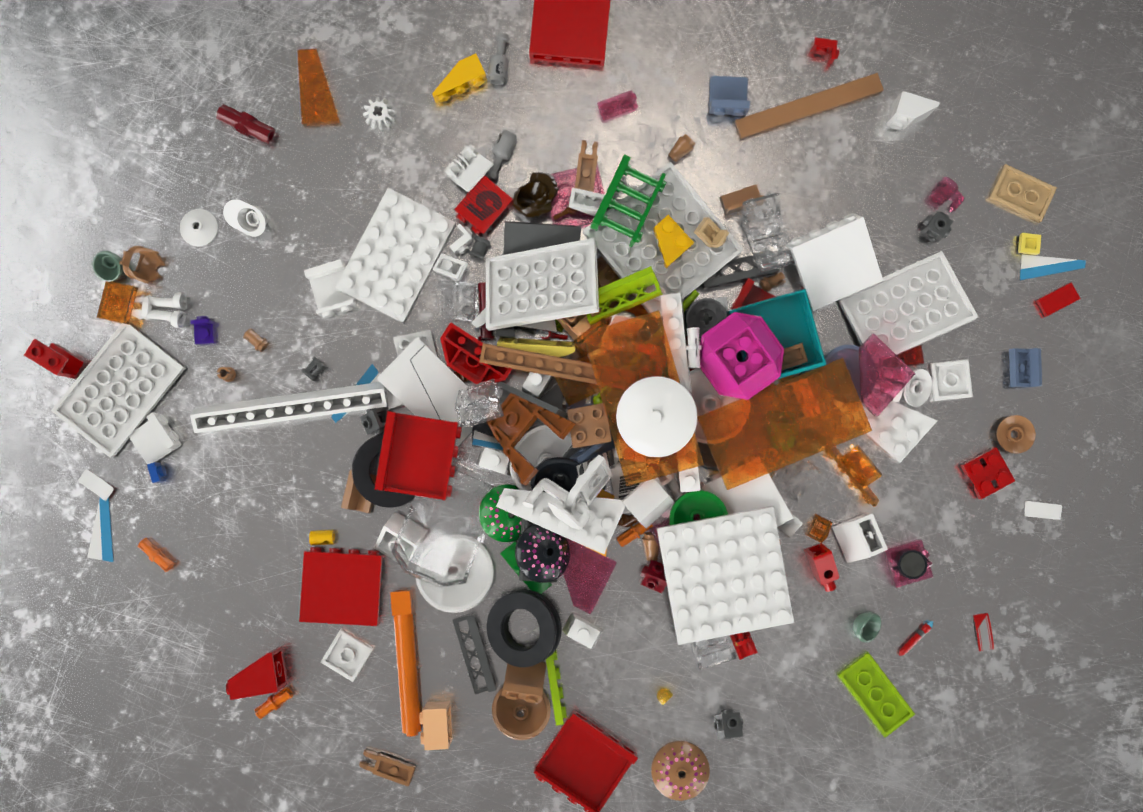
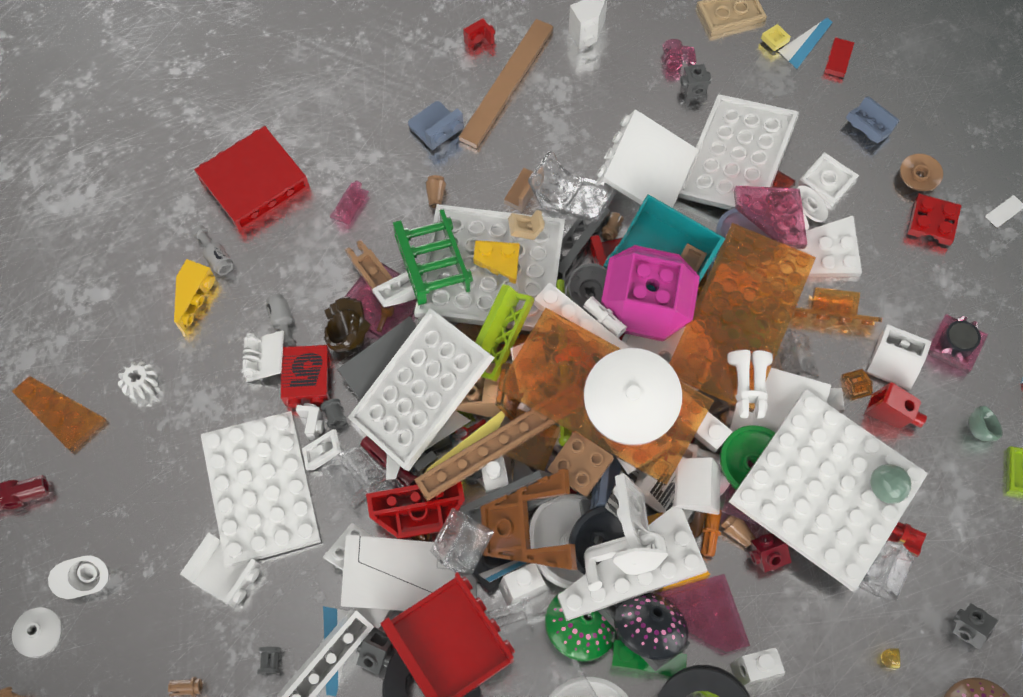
camera: 40 degrees left, 20 degrees down
none -> white piece [727,350,773,419]
none -> sand green piece [870,464,912,504]

